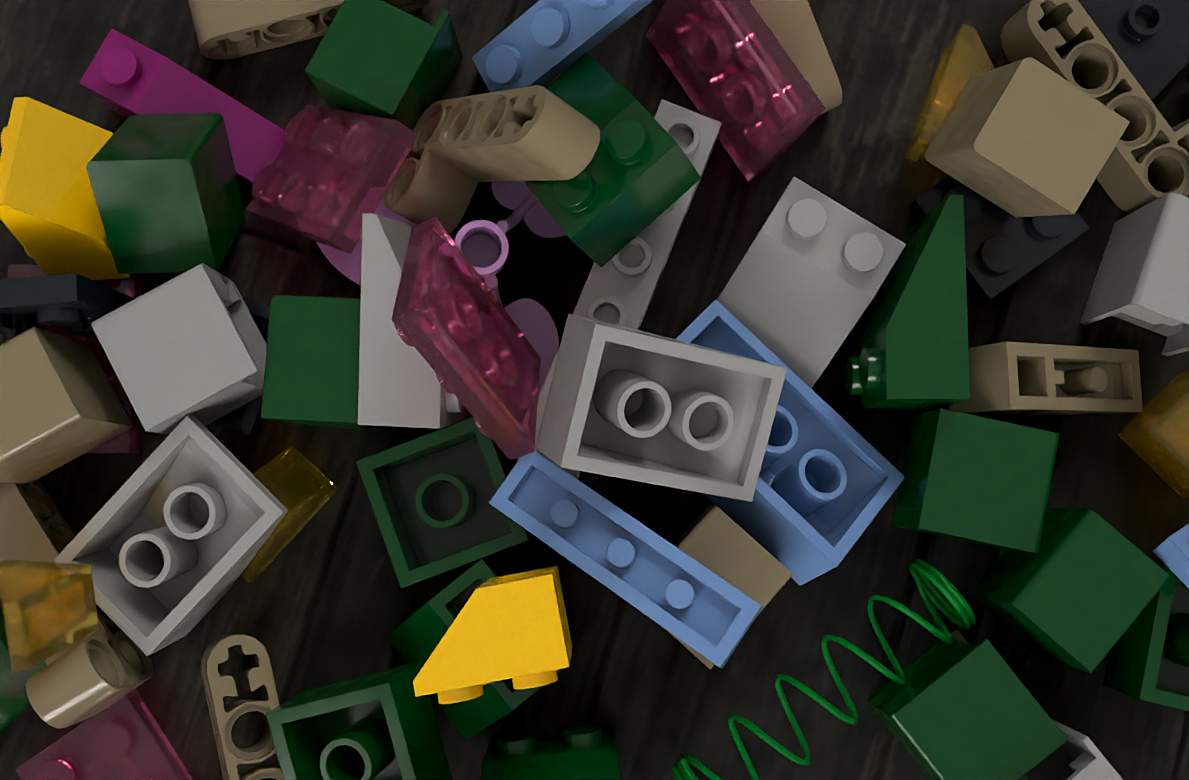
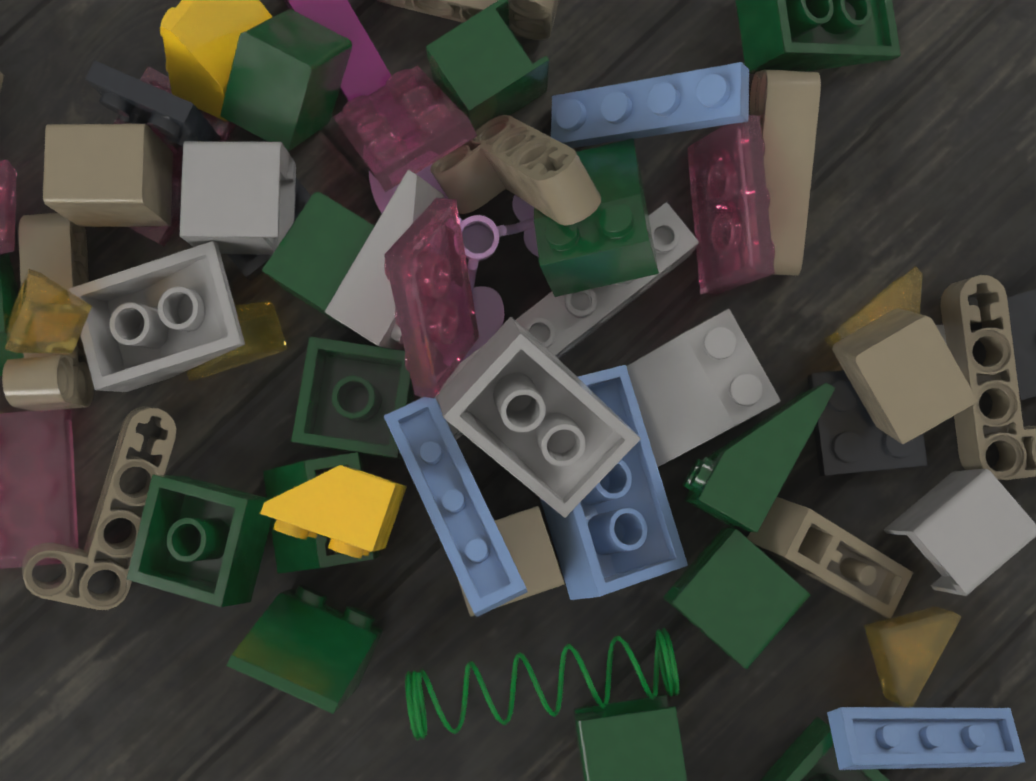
camera: 30 degrees right, 0 degrees up
dark green piece [970,508,1170,673] -> none

